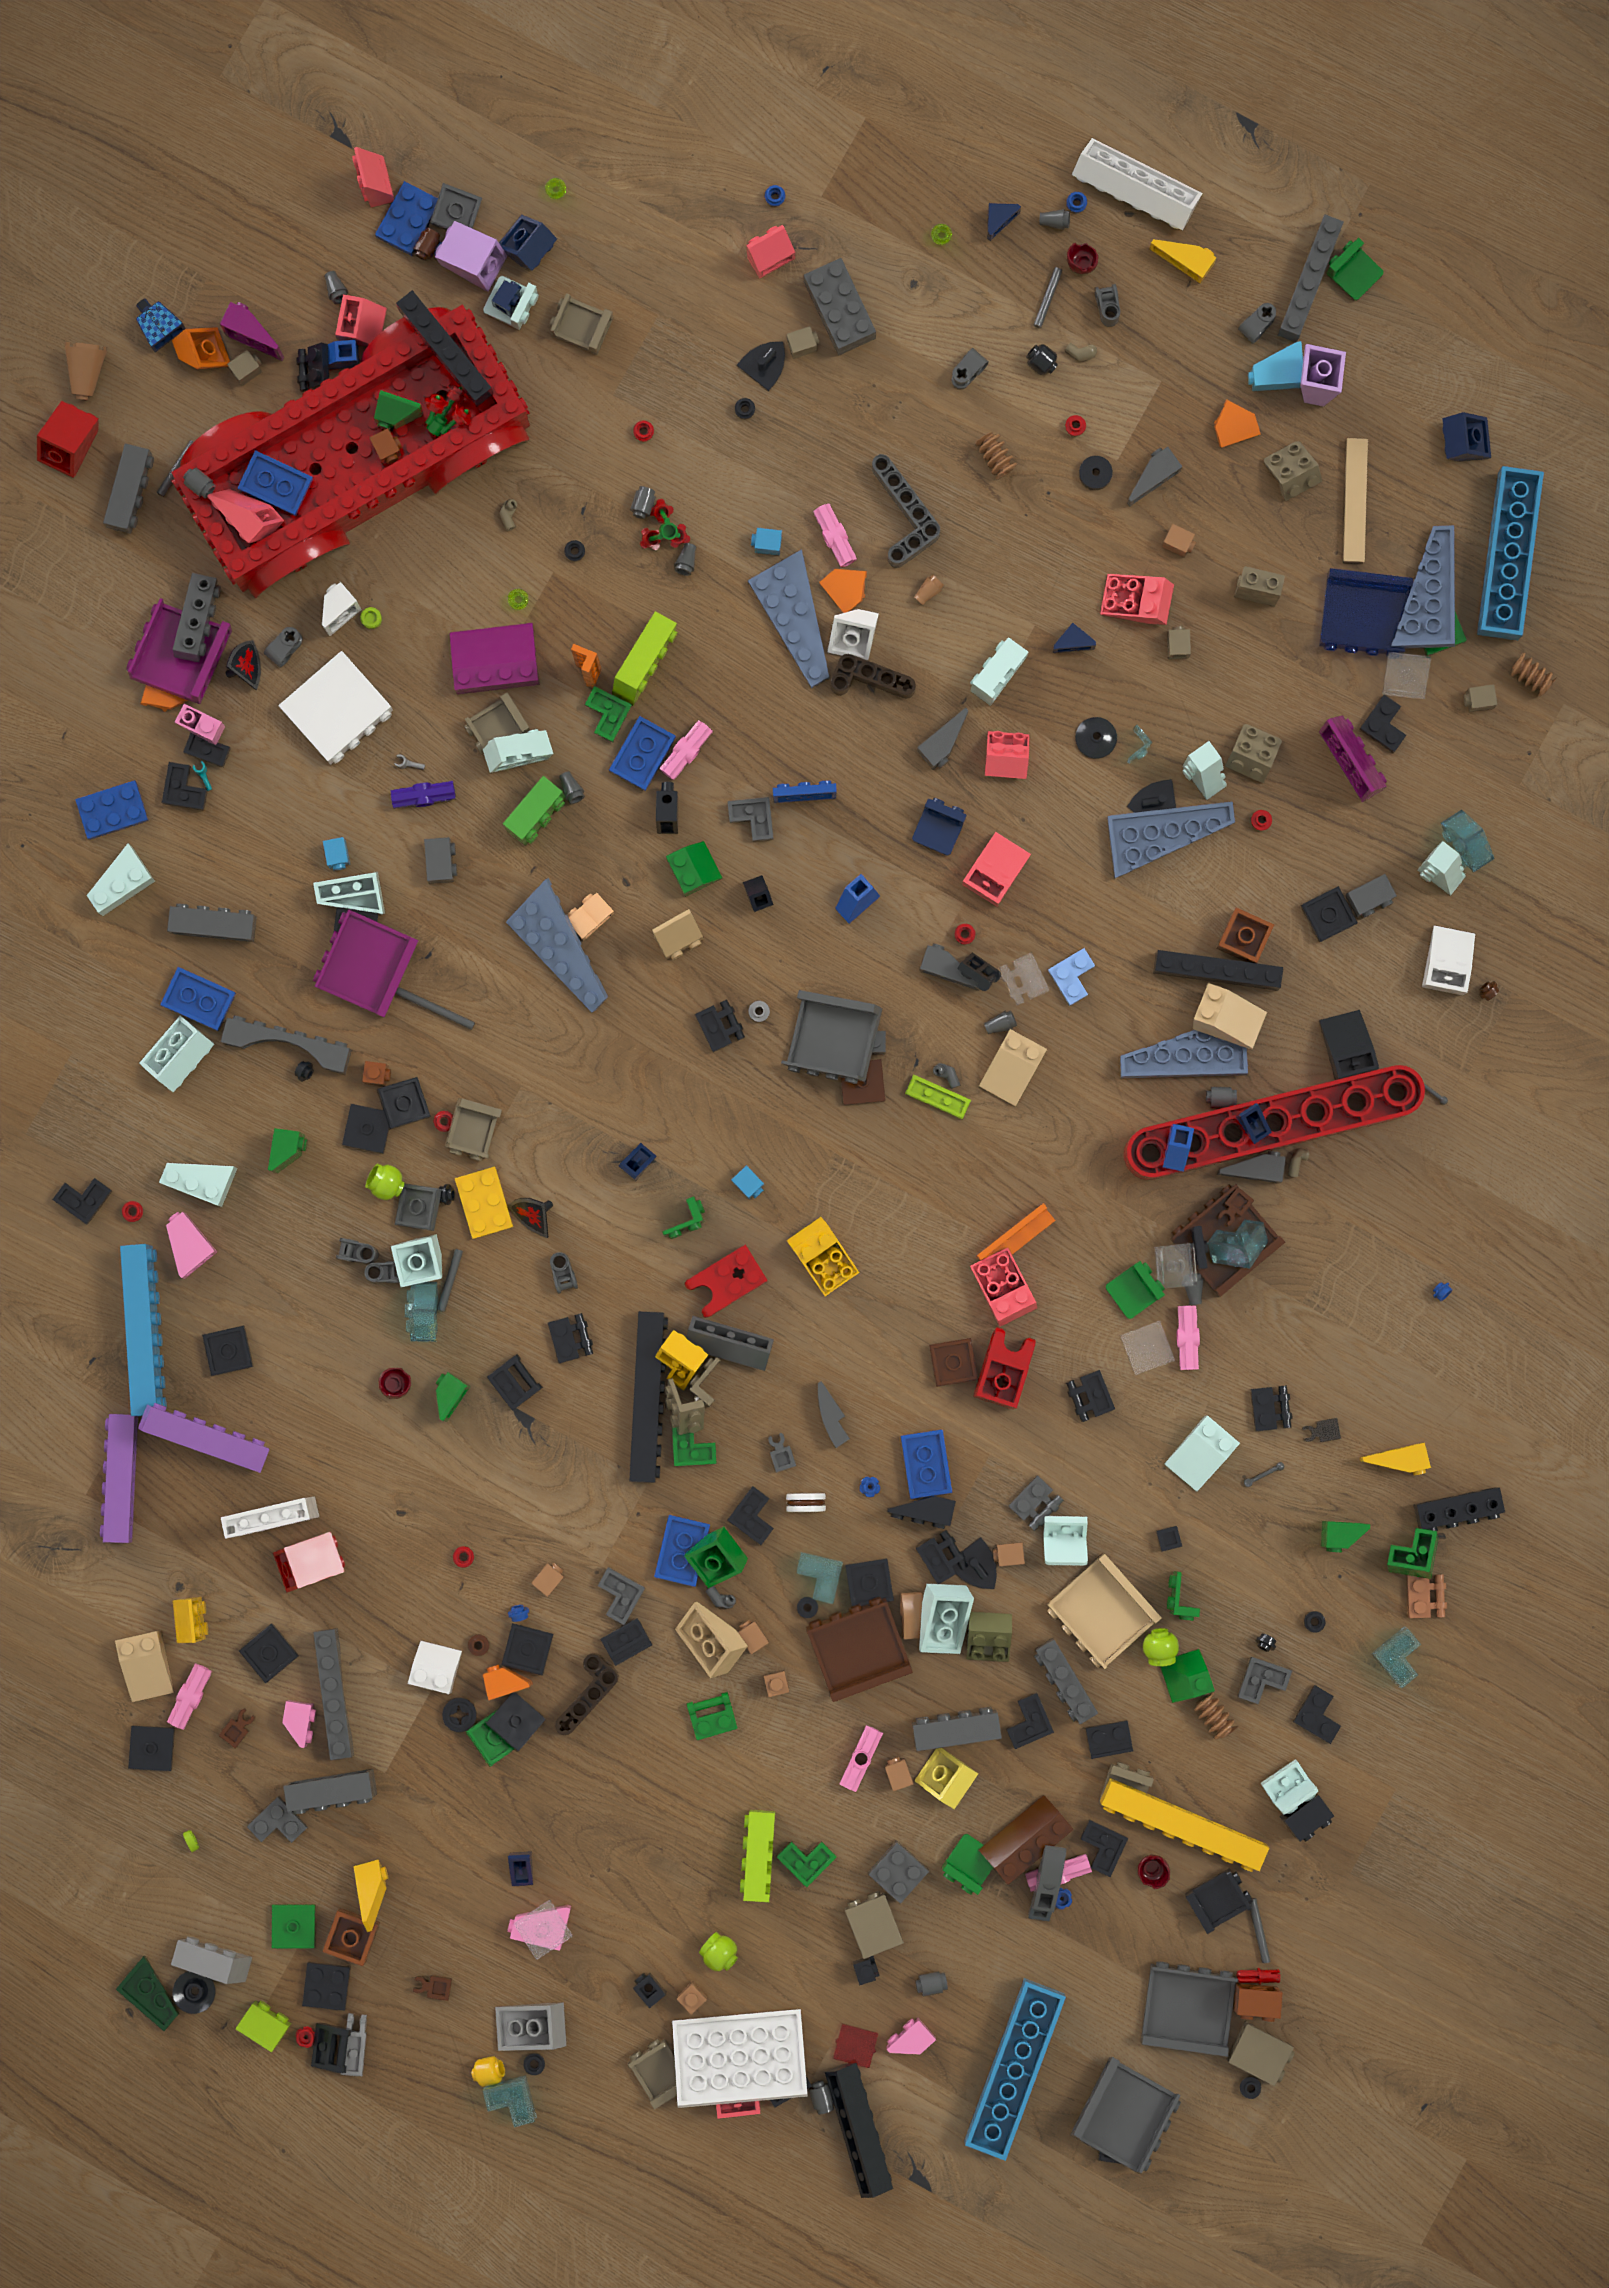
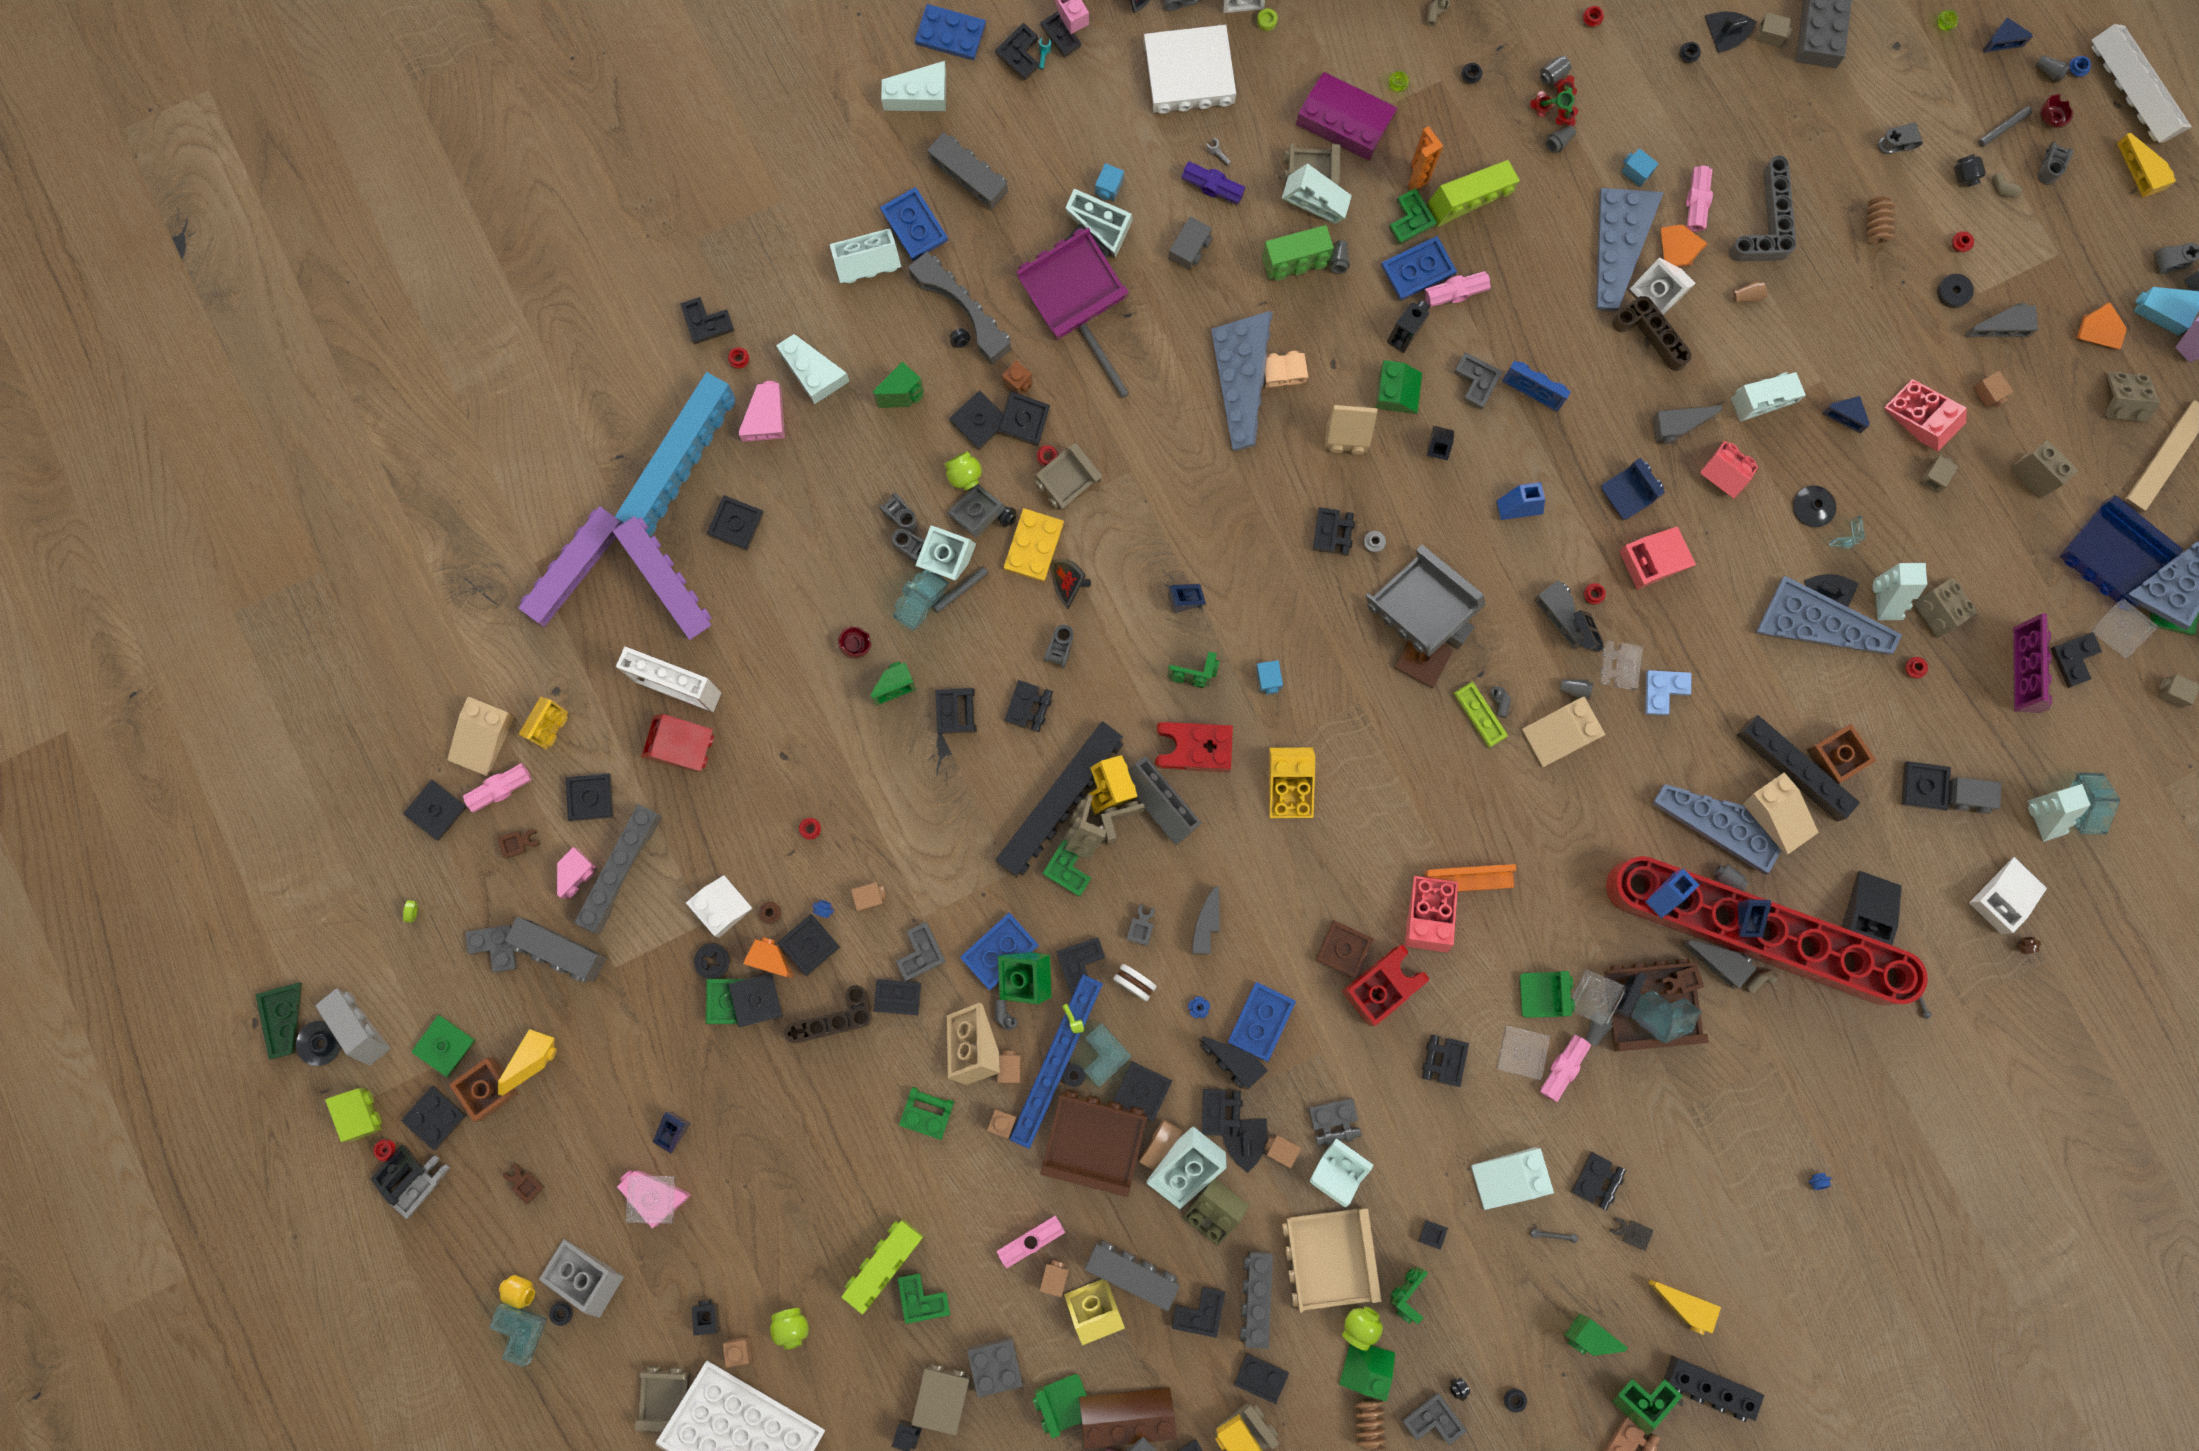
camera: 30 degrees right, 5 degrees down
none -> blue tile [1009,974,1103,1149]
none -> lime hand [1062,1004,1084,1034]

